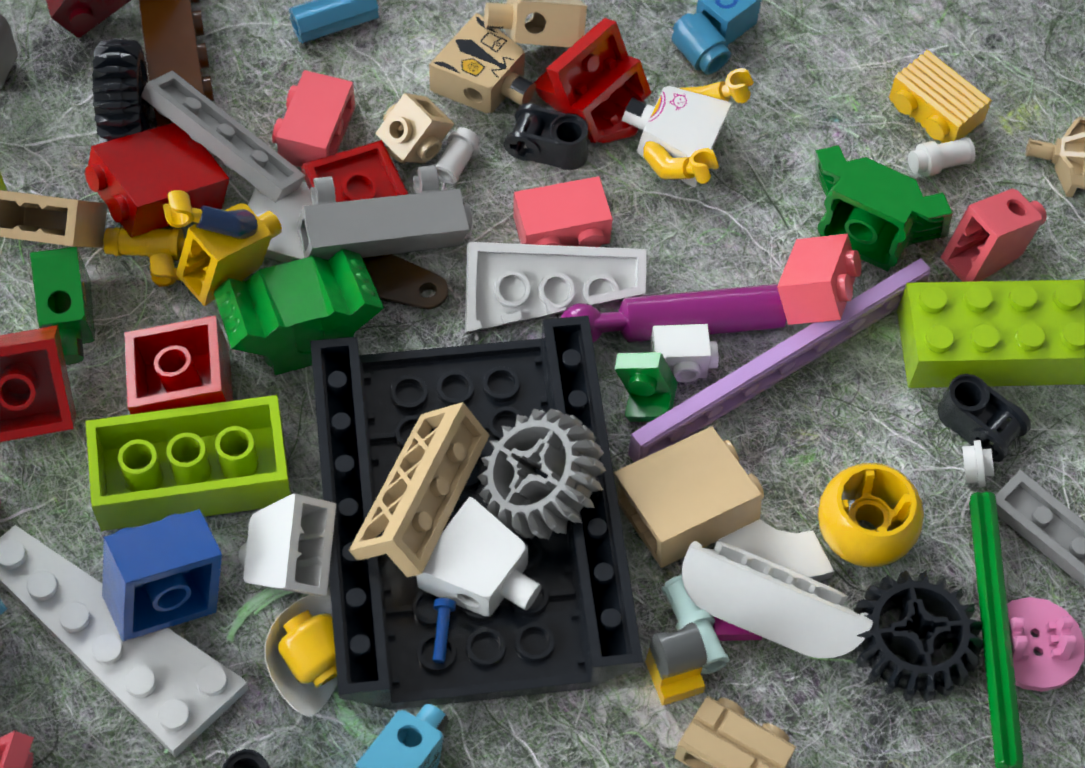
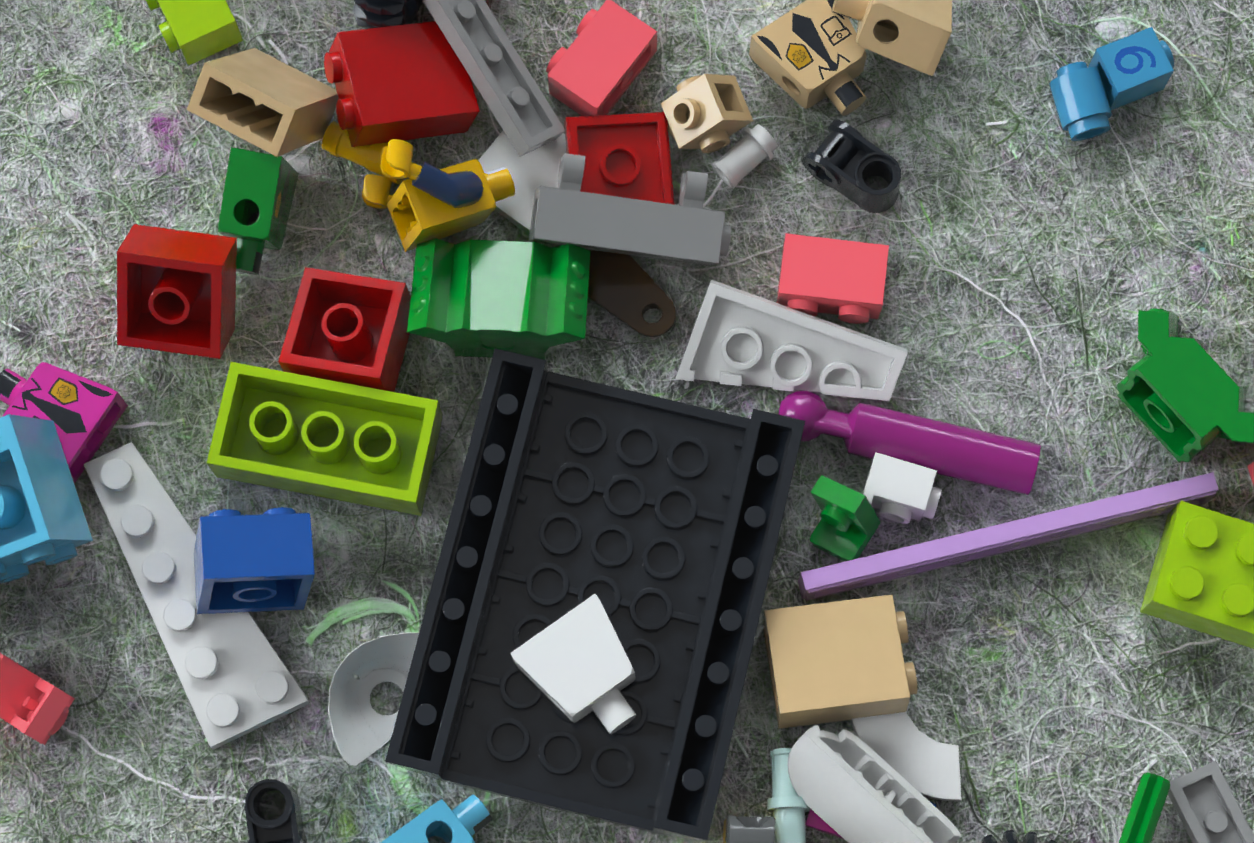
camera: 25 degrees right, 15 degrees up
white torso [239,494,336,597] -> none
yellow head [278,610,337,688] -> none
tan fence [349,402,490,577] -> none
blue piece [432,597,456,663] -> none
light grey gear [477,409,606,540] -> none
red piece [534,18,652,144] -> none
torso [622,68,754,187] -> none
coral brick [777,234,861,325] -> none
yellow wheel [818,463,924,567] -> none
black piece [938,374,1031,462] -> none
white plate [962,440,994,487] -> none

